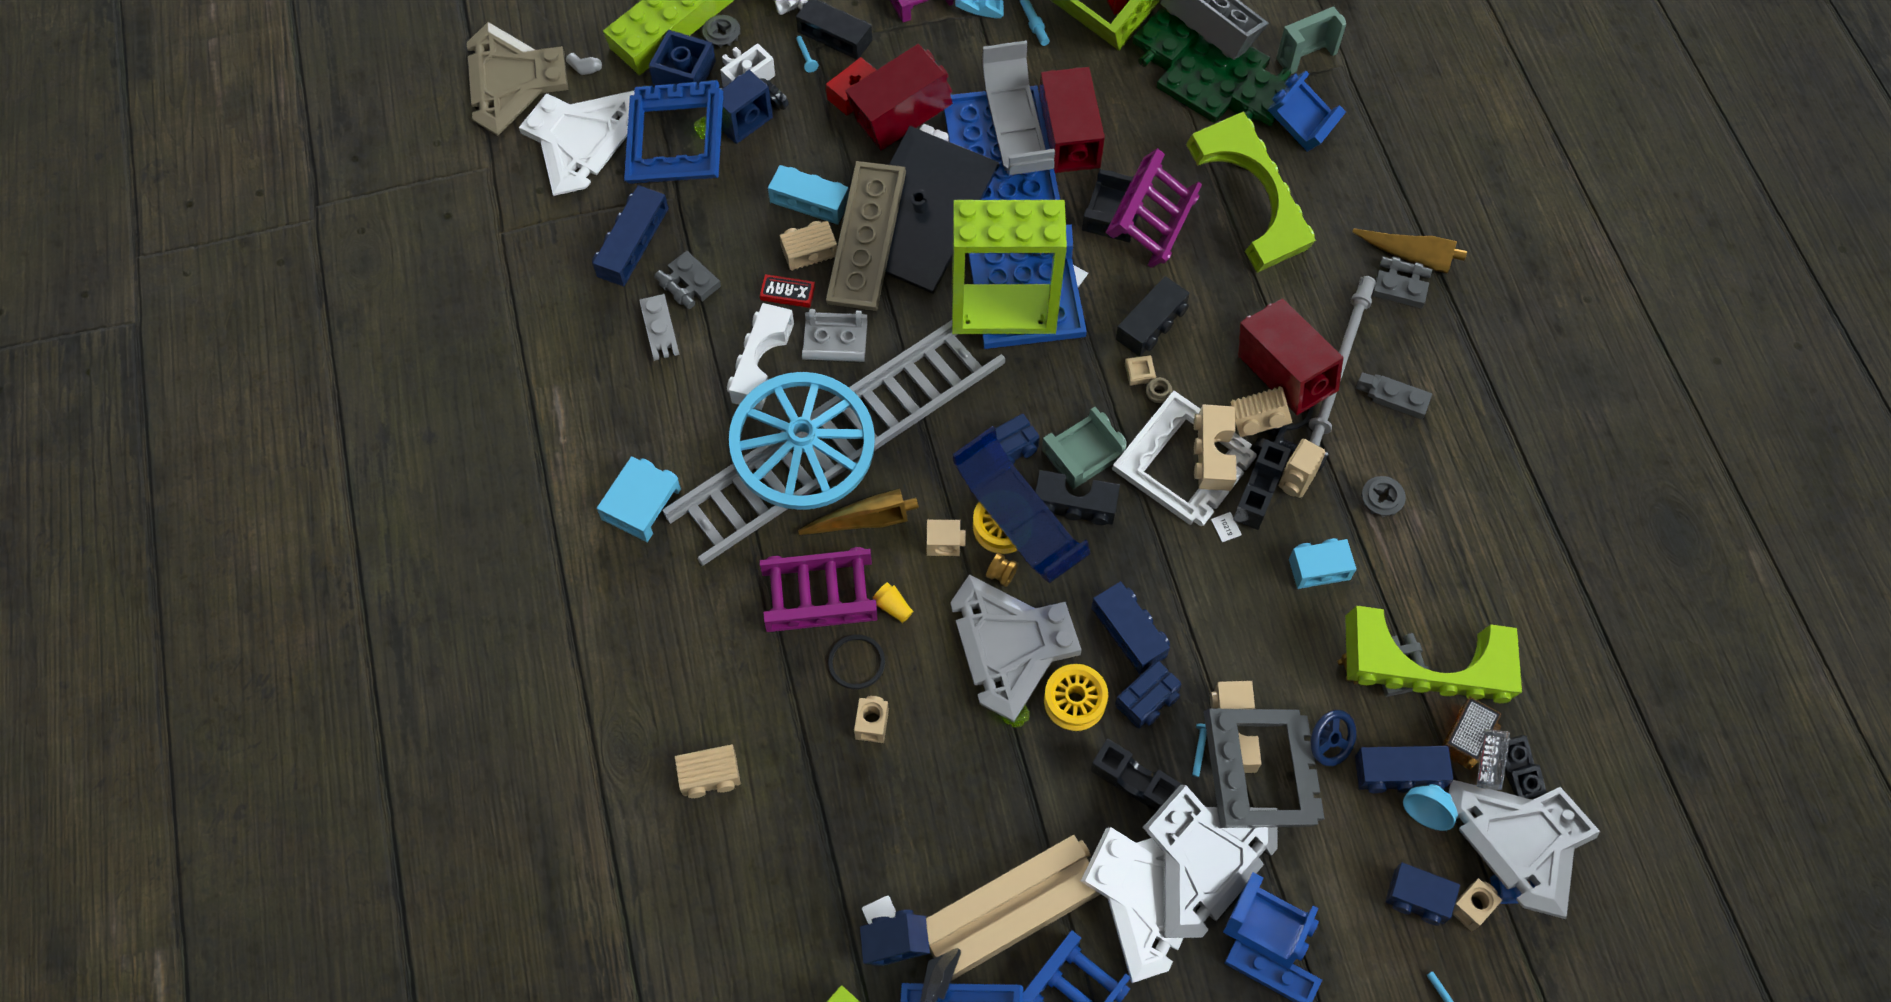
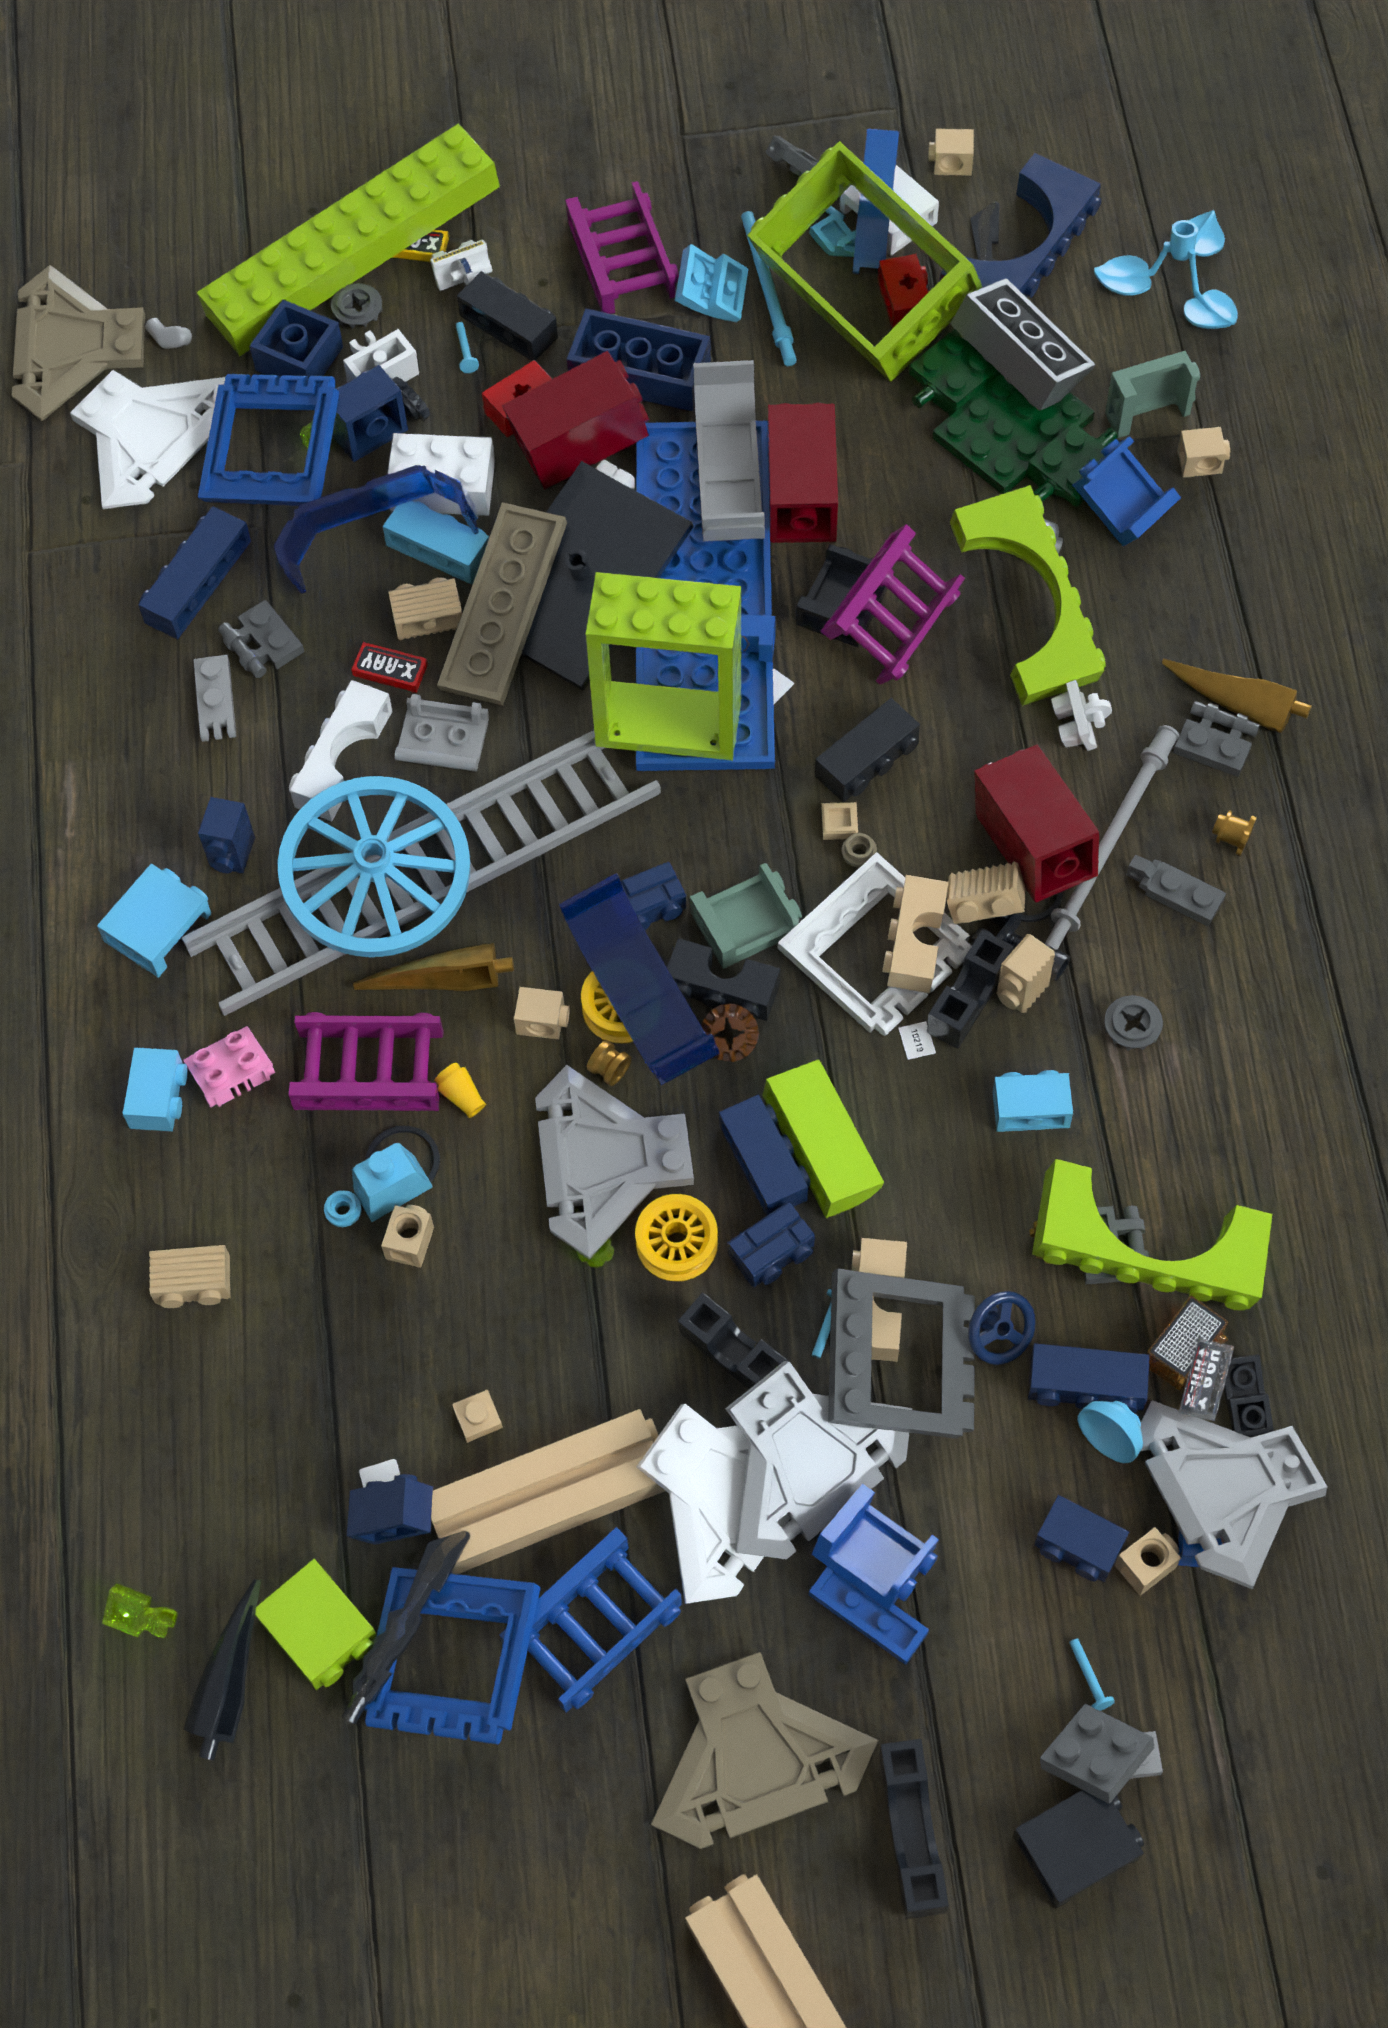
camera: 10 degrees right, 0 degrees up
none -> medium azure brick [123,1048,187,1131]
none -> bright pink hinge [183,1026,275,1107]
none -> dark blue brick [198,797,255,873]
none -> clear blue windscreen [274,465,479,594]
none -> medium azure plate [324,1191,362,1227]
none -> medium azure torso [352,1143,433,1222]
none -> white brick [386,433,495,516]
none -> tan plate [452,1390,503,1443]
none -> dark blue brick [567,309,711,411]
none -> reddish brown gear [700,1004,759,1062]
none -> lime brick [762,1060,884,1218]
none -> white hips [1051,680,1112,751]
none -> tan brick [1177,427,1230,477]
none -> pearl gold brick [1212,810,1257,856]

